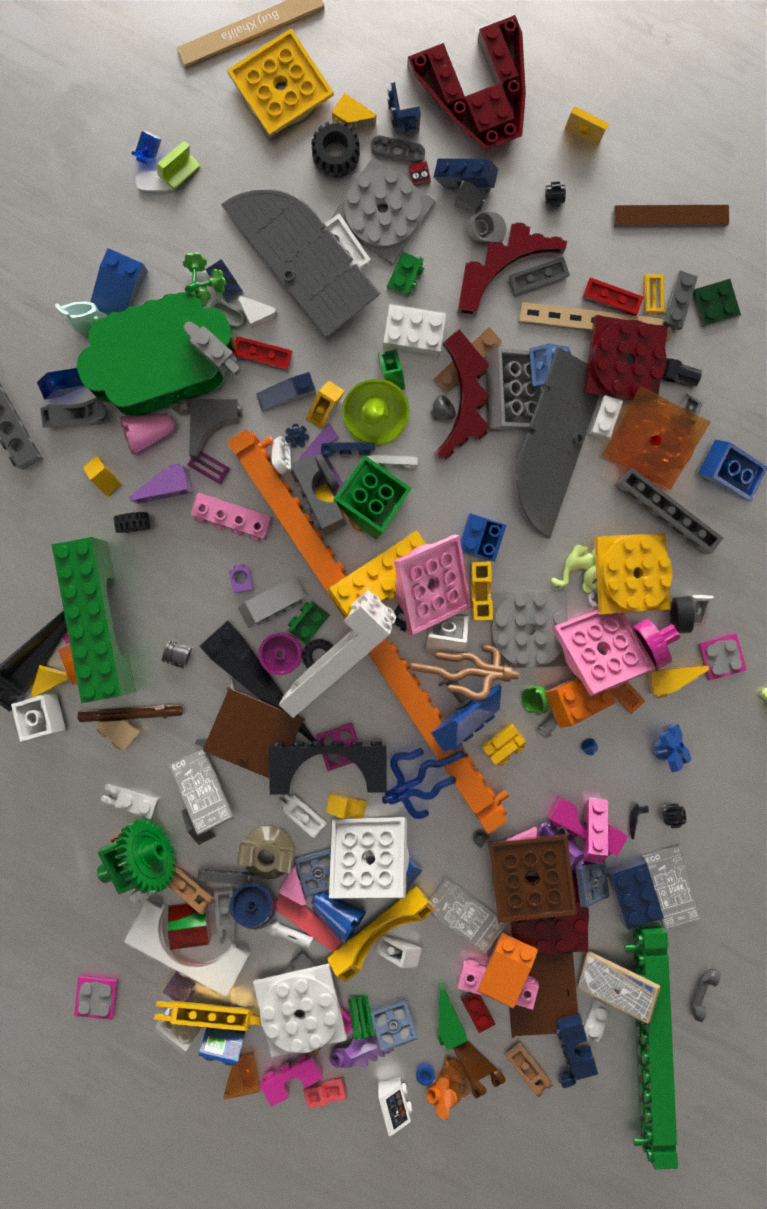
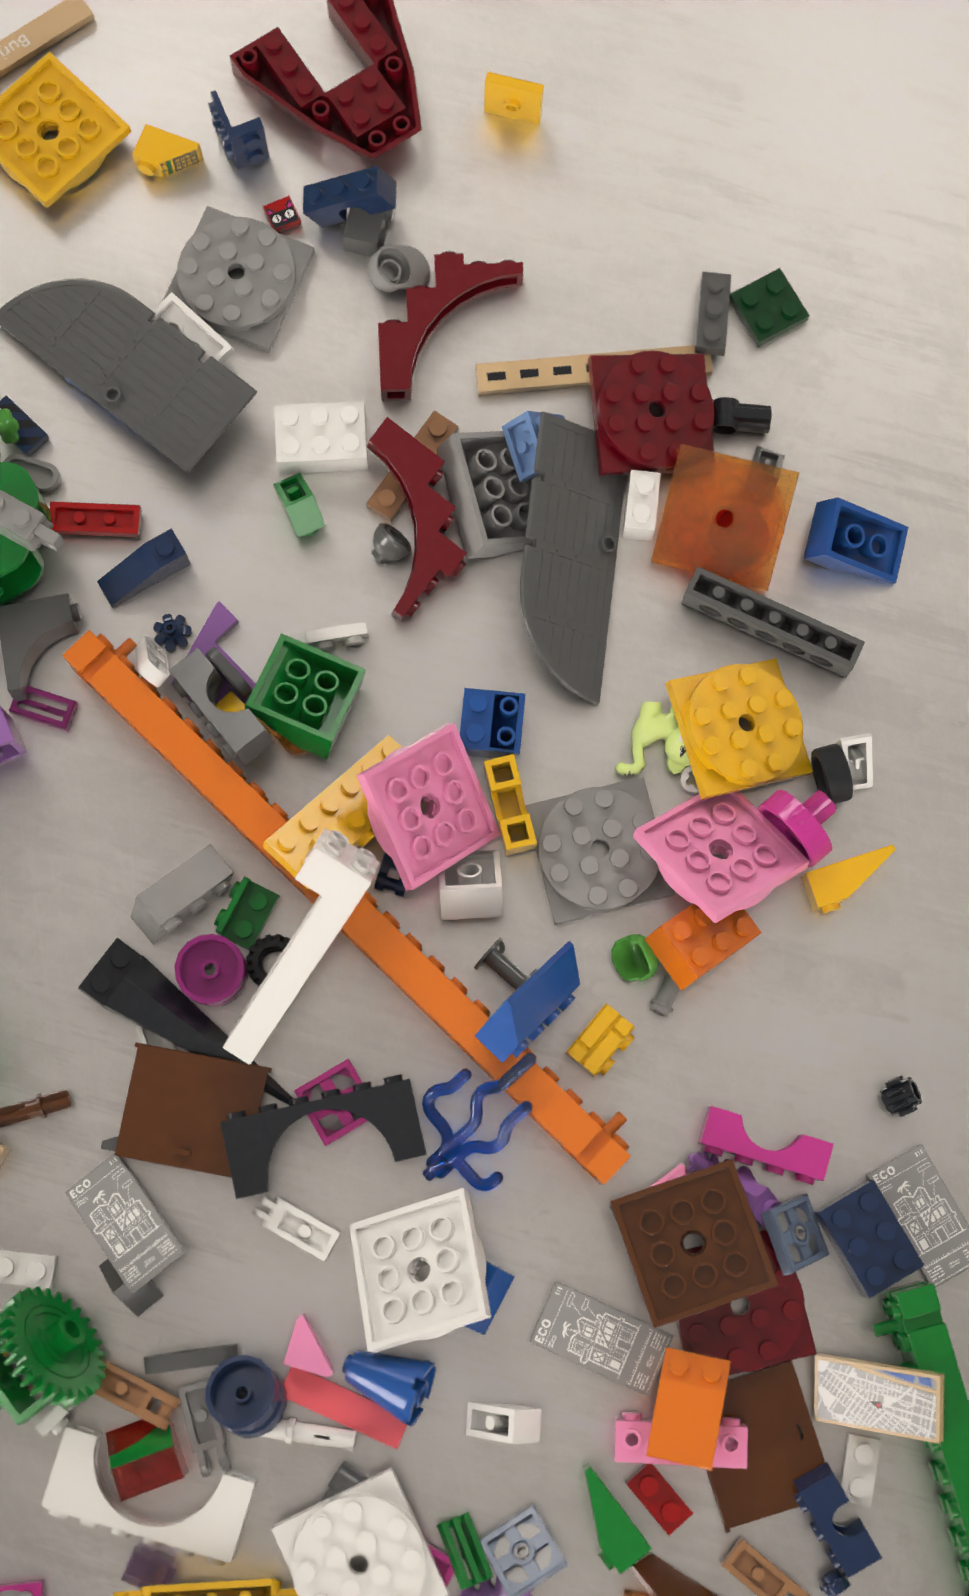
camera: 15 degrees left, 10 degrees down
dark grey piece [162,640,192,669] -> none
bright pink brick [190,493,273,542] -> none
medium lavender brick [229,564,254,593] -> none
dark tan piece [237,825,296,879] -> none
white slope [239,296,278,328] -> none
sand blue piece [294,848,331,897] -> none
yellow slope [306,381,345,429] -> none
black tyre [311,121,360,177] -> none
dark blue hinge [321,442,375,457] -> none
yellow slope [326,793,367,819] -> none
yellow arch [327,886,436,983] -> none
lime hat [342,379,410,445] -> none
dark grey beam [371,135,425,164] -> none
green bracket [387,251,425,297] -> none
medium nougat plant [410,644,519,701] -> none
dark grey hinge [473,831,490,848] -> none
dark grey plate [509,257,570,295] -> none
black gear [545,181,566,207] -> none
blue hinge [581,738,598,755] -> none
red plate [582,277,644,316] -> none
arch [583,798,608,863] -> none
orange plate [610,682,645,714] -> none
reddish brown tile [614,205,729,226] -> none
black bar [630,803,649,840] -> none
yellow tile [644,274,665,314] -> none
blue plant [654,724,692,772] -> none
light grey piece [698,633,747,680] -> none

